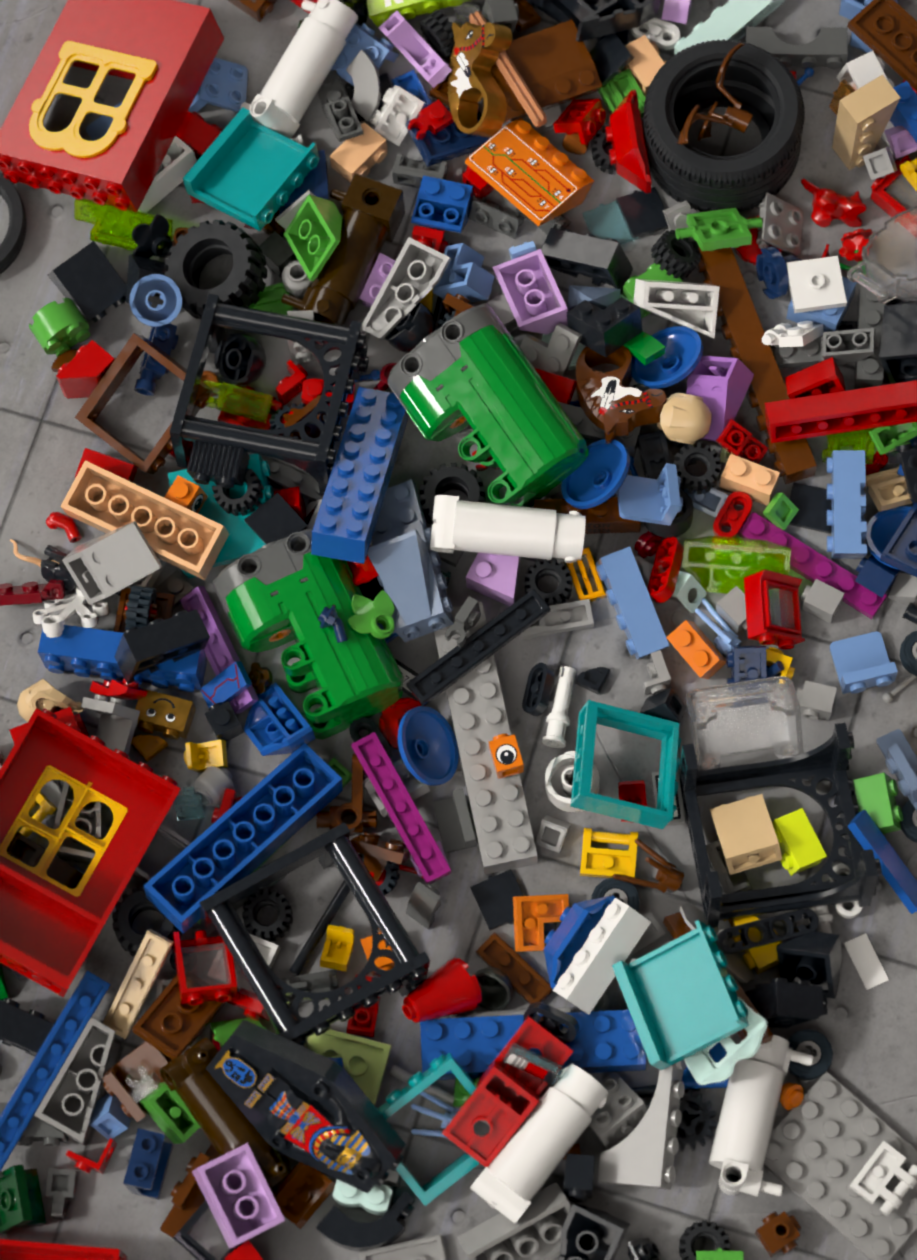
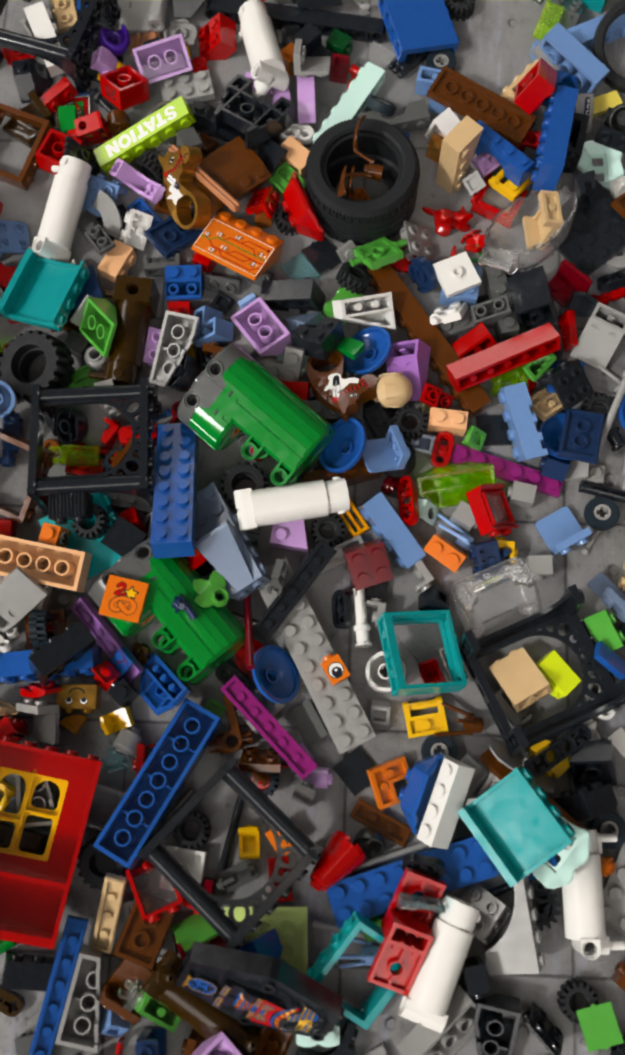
camera: 15 degrees left, 5 degrees up
red plate [407,99,454,140] -> none
none -> red bracket [91,660,121,692]
none -> orange tile [98,574,150,624]
none -> black tile [210,291,235,317]
none -> dark red bar [243,593,255,670]
none -> lavender brick [303,767,333,789]
none -> dark red brick [342,538,394,591]
none -> orange plate [349,188,370,200]
none -> black bush [366,95,397,116]
none -> light grey bracket [366,598,387,628]

